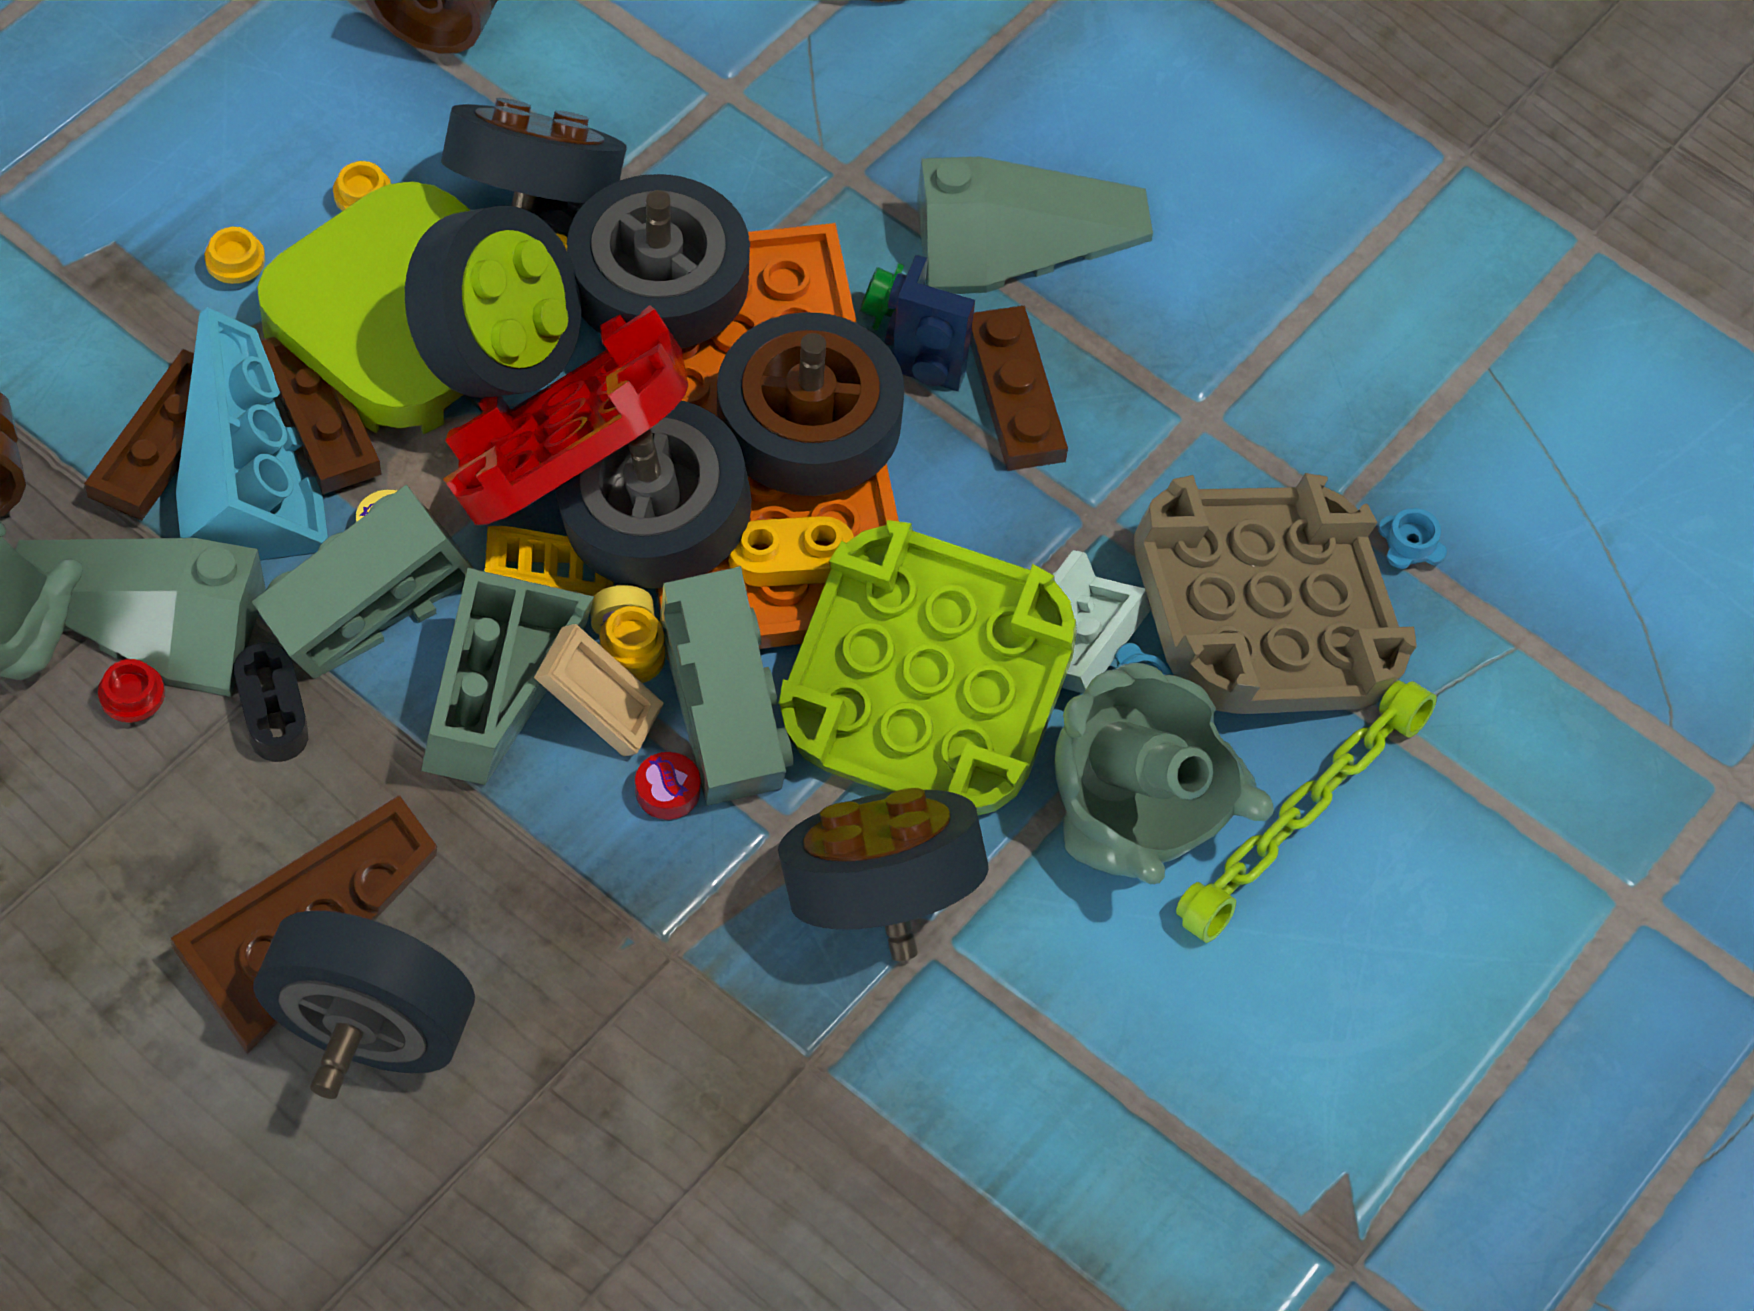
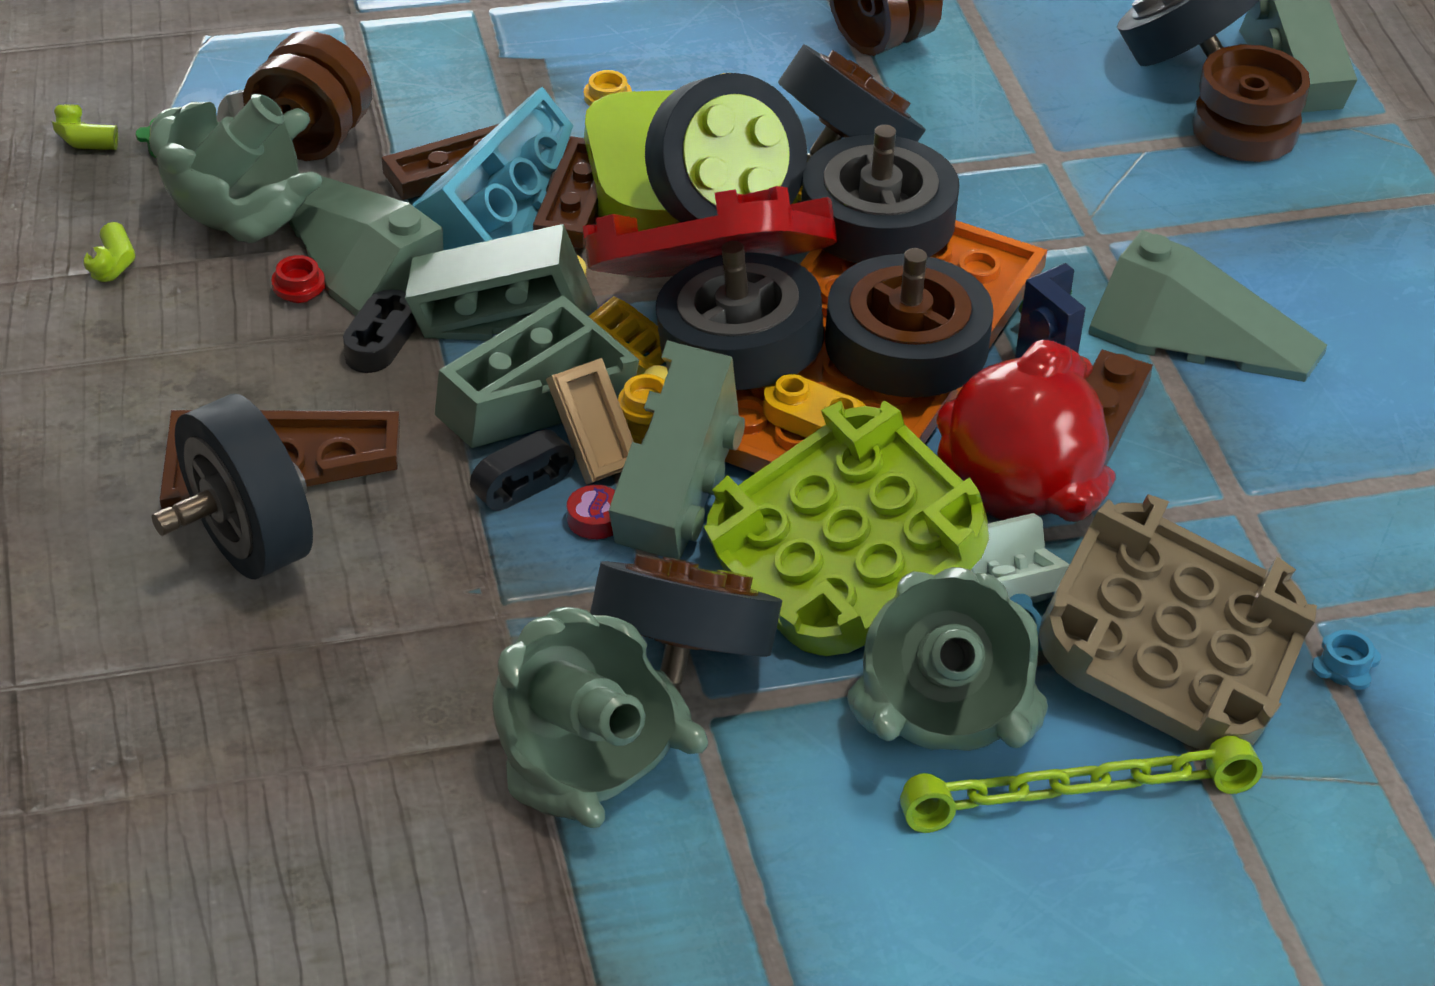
camera: 40 degrees right, 15 degrees down
none -> black beam [470,429,575,511]
none -> sand green piece [492,607,708,828]
none -> red piece [936,340,1116,522]

